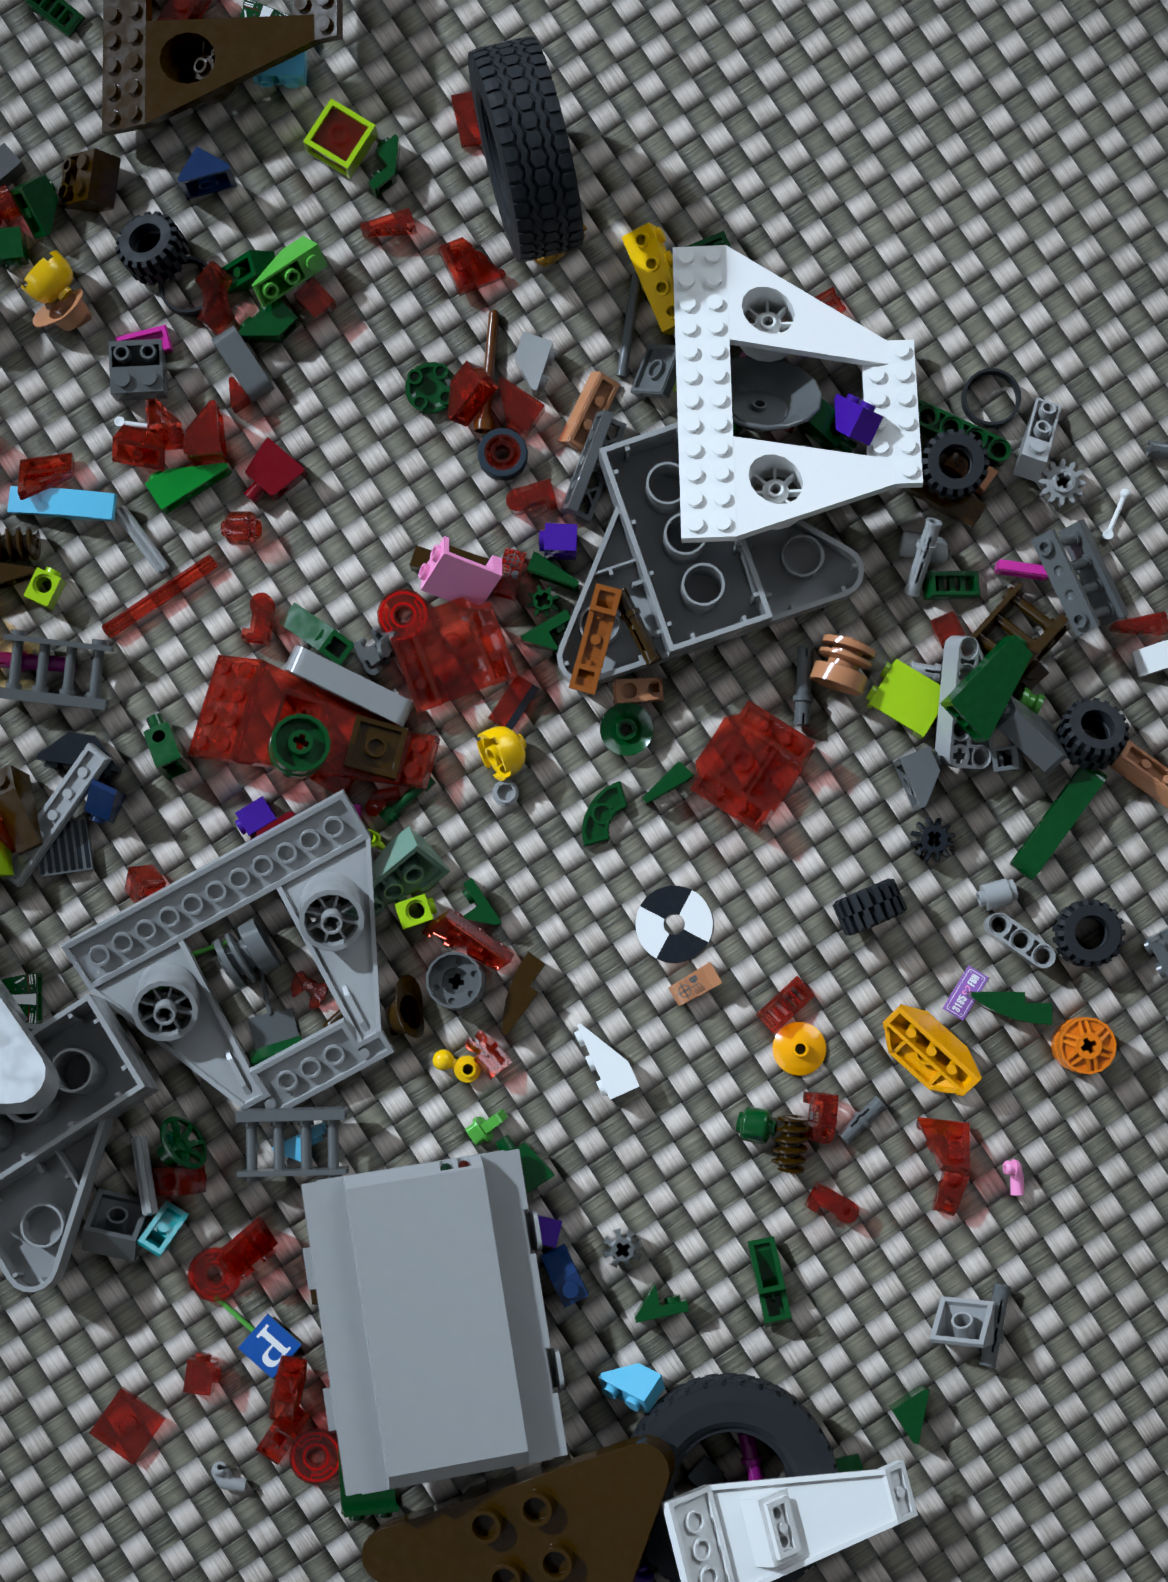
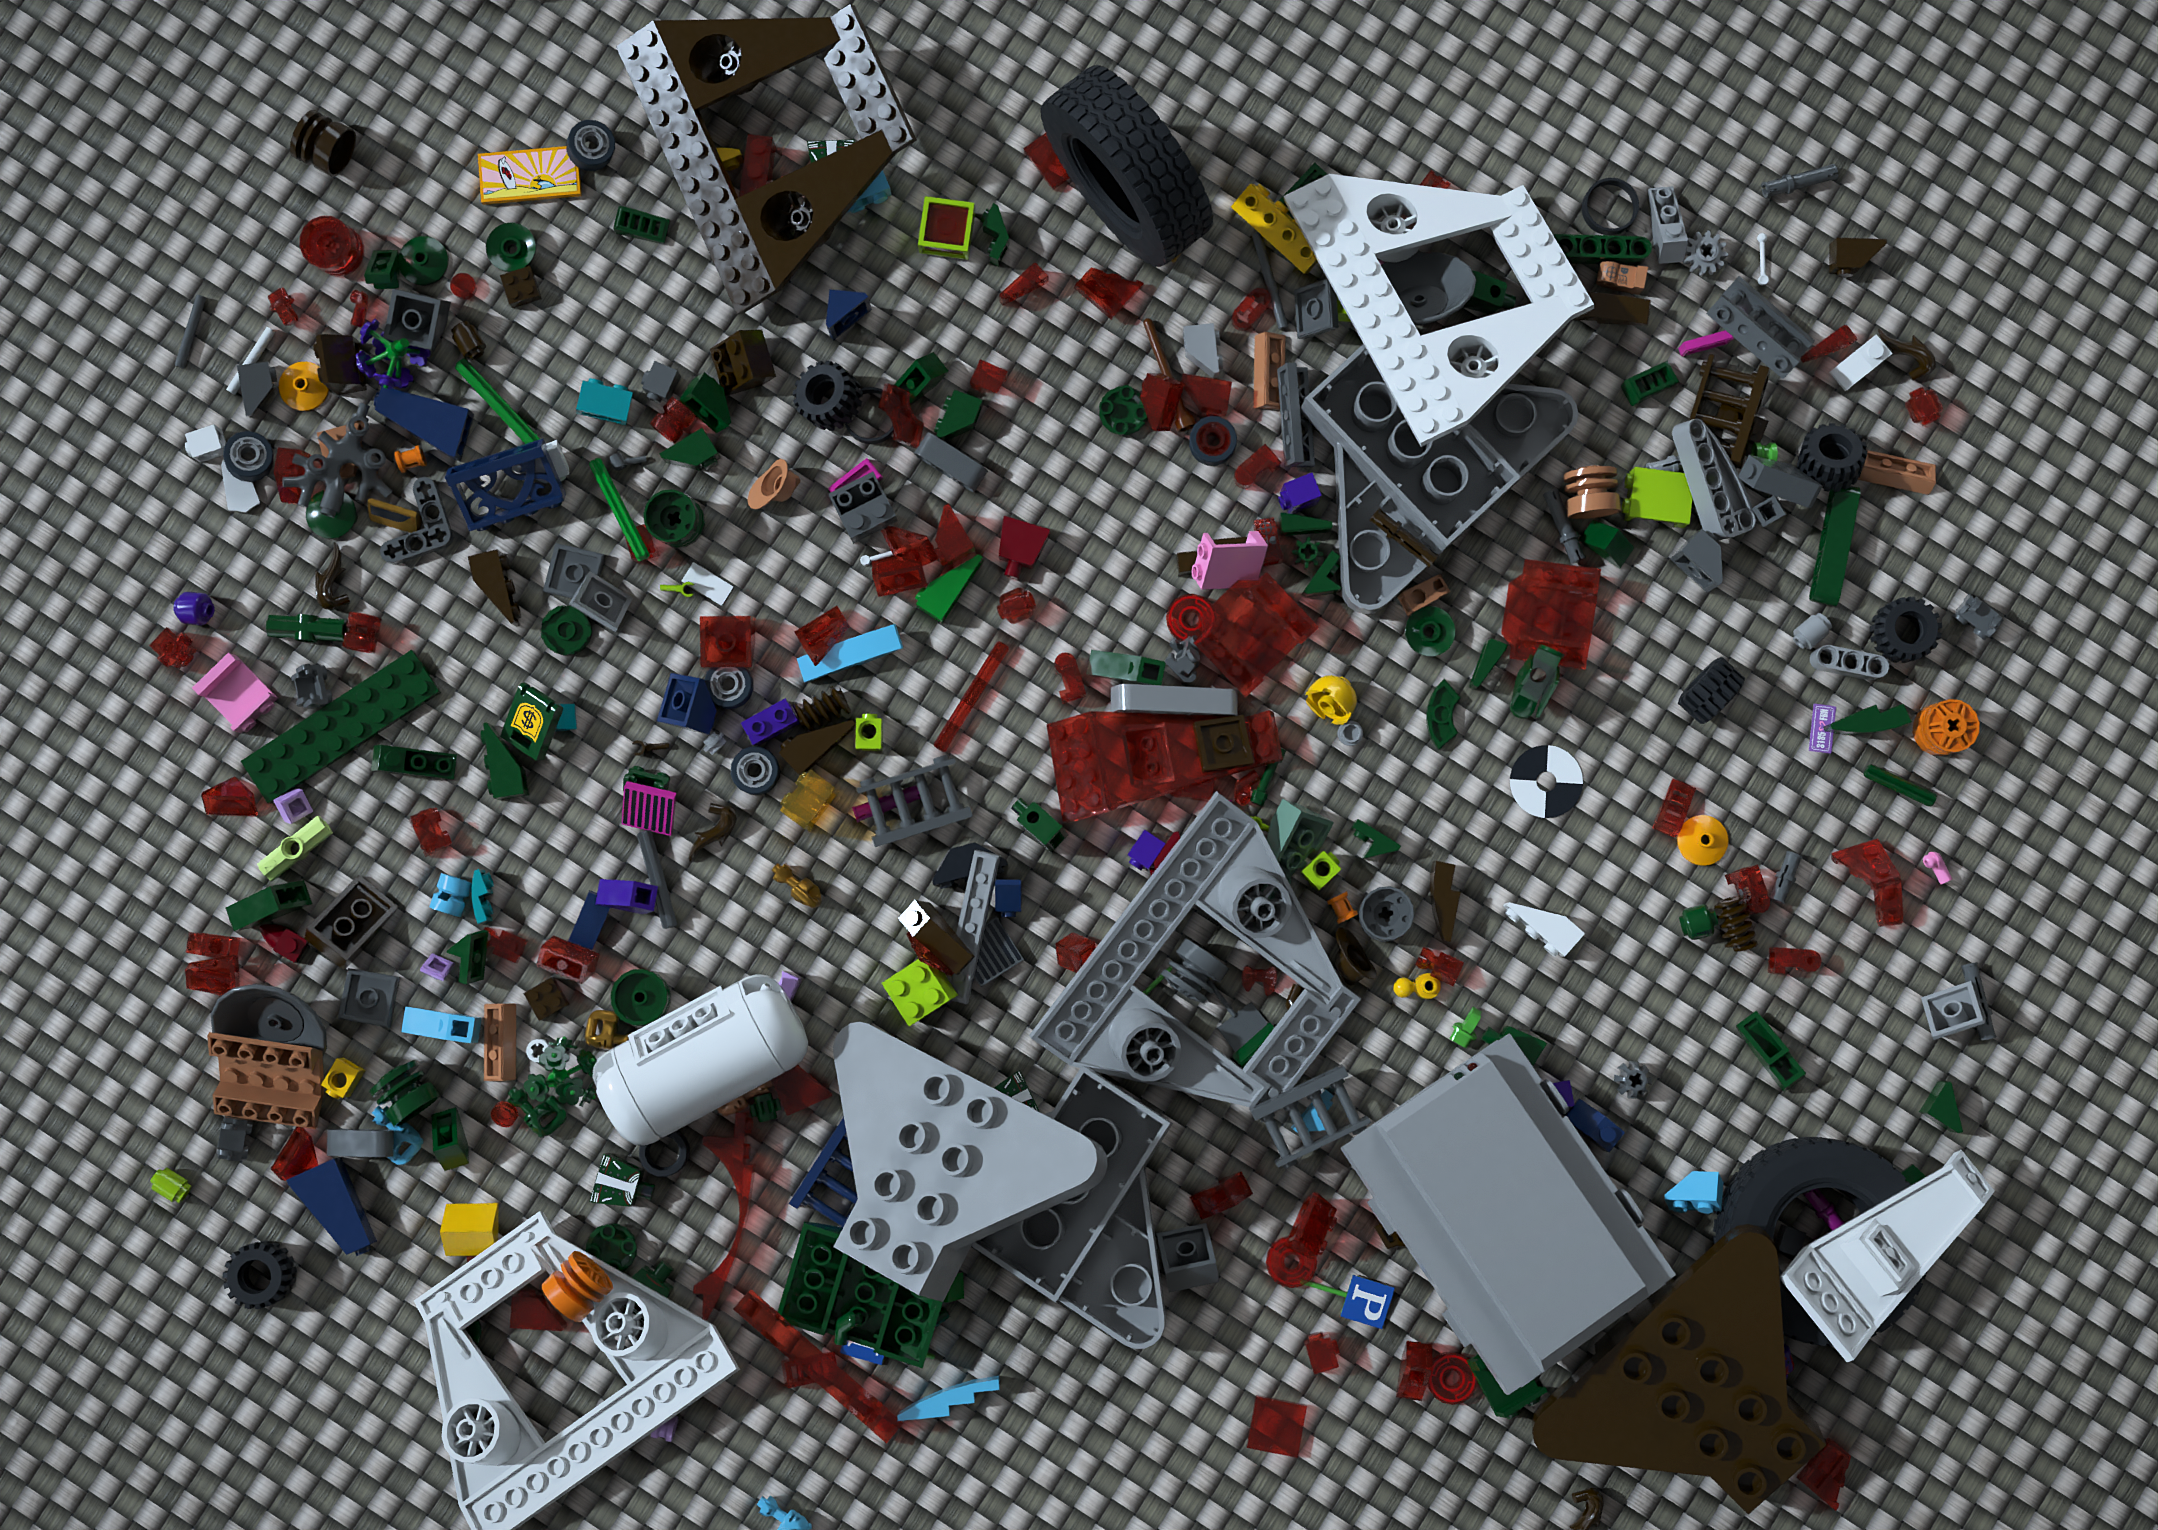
camera: 25 degrees left, 0 degrees up
yellow cylinder [21,250,73,304] -> none
light grey axle [115,506,170,575] -> none
light grey axle [131,1135,158,1216] -> none
teal slope [137,1200,189,1257] -> none
dark green wheel [157,1116,208,1169] -> none
light grey arm [211,1461,247,1493] -> none
clear red slope [229,376,251,414] -> none
bright green slope [252,236,328,308] -> none
dark green wheel [268,713,331,780] -> none
clear red brick [269,1355,307,1423] -> none
clear red wing [422,909,514,971] -> none
clear red tile [488,674,540,730] -> none
dark orange slope [569,583,622,695] -> none
dark green slope [634,1282,689,1323] -> none
nougat leg [668,962,722,1006] -> none
dark purple slope [834,393,884,446] -> none
light orange wedge [883,1004,982,1096] -> none
light grey arm [899,530,949,563] -> none
light grey pin [903,518,942,597] -> none
black gear [910,817,955,862] -> none
black tyre [921,429,989,501] -> none
clear red slope [930,612,966,649] -> none
dark green slope [940,635,1033,743] -> none
none -> clear red beam [1231,288,1271,331]
none -> orange bush [1327,891,1358,924]
none -> dark green piece [1509,644,1565,719]
none -> dark green slope [1578,520,1634,569]
none -> dark green axle [1864,764,1937,806]

